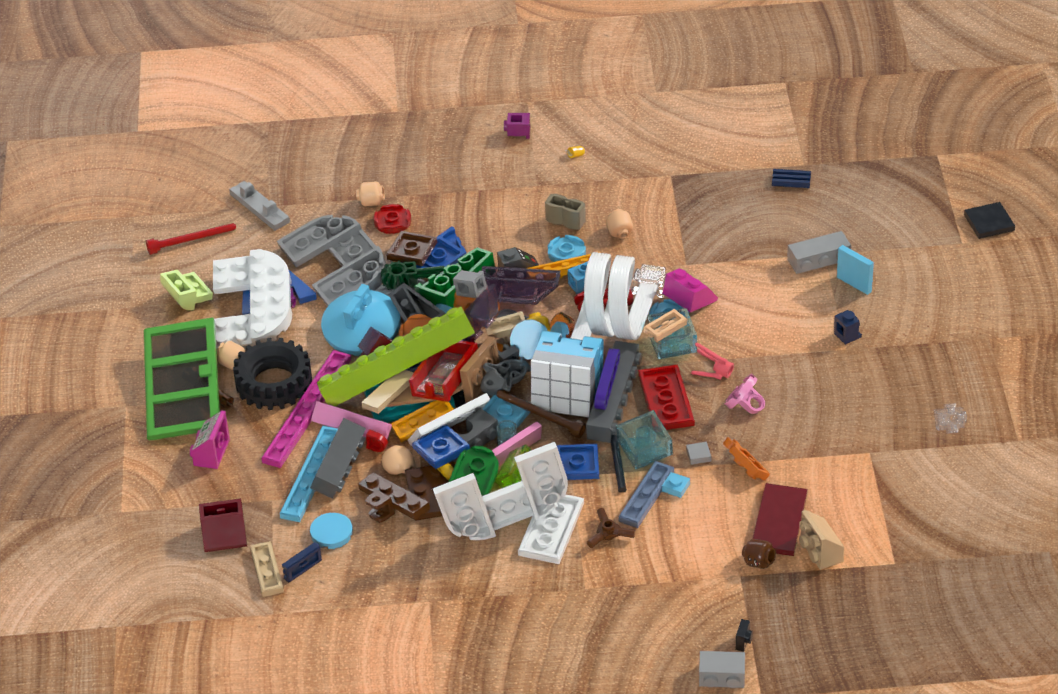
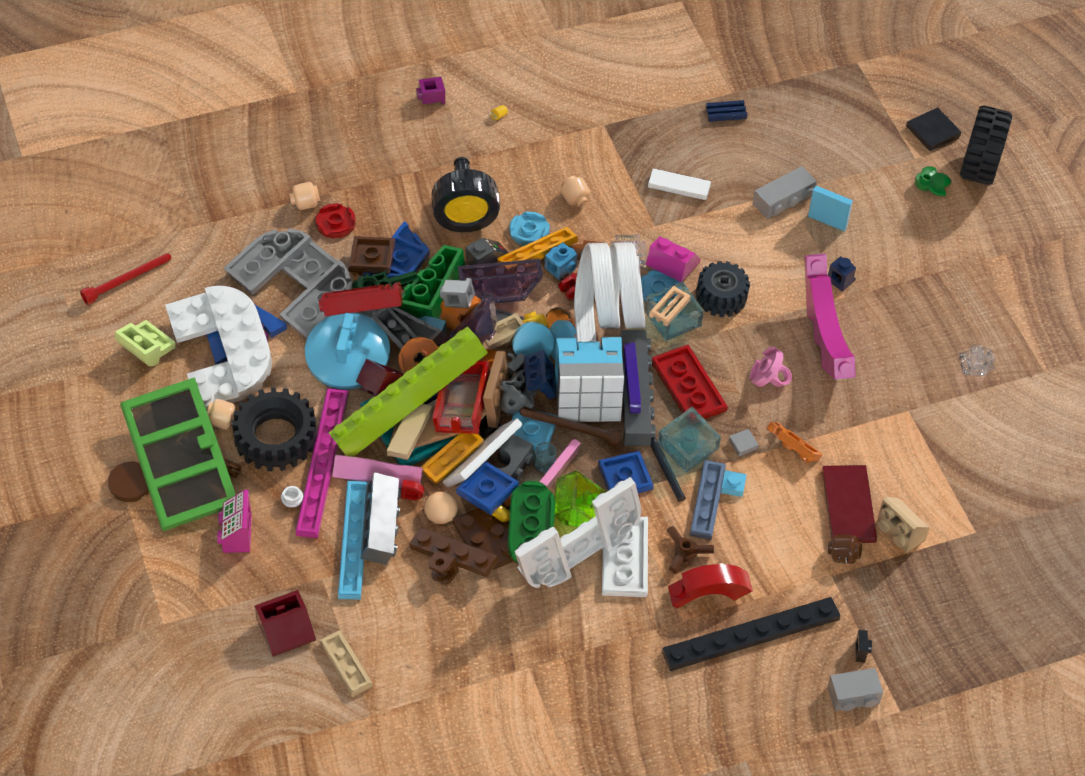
camera: 20 degrees left, 10 degrees up
light grey hinge [229,181,290,231] -> none
dark blue tile [282,542,322,583] -> none
medium azure tile [310,513,353,549] -> none
dark tan brick [545,194,586,230] -> none
coral plant [691,342,734,380] -> none
none -> reddish brown tile [108,461,149,502]
none -> white plate [281,486,303,507]
none -> red door [319,282,403,316]
none -> black wheel [431,157,500,232]
none -> dark blue bracket [524,350,557,400]
none -> white tile [648,169,711,200]
none -> black plate [662,597,841,671]
none -> red arch [668,564,753,609]
none -> black wheel [696,261,750,317]
none -> dark pink arch [804,253,856,380]
none -> green plate [915,166,952,196]
none -> black tyre [960,105,1013,185]

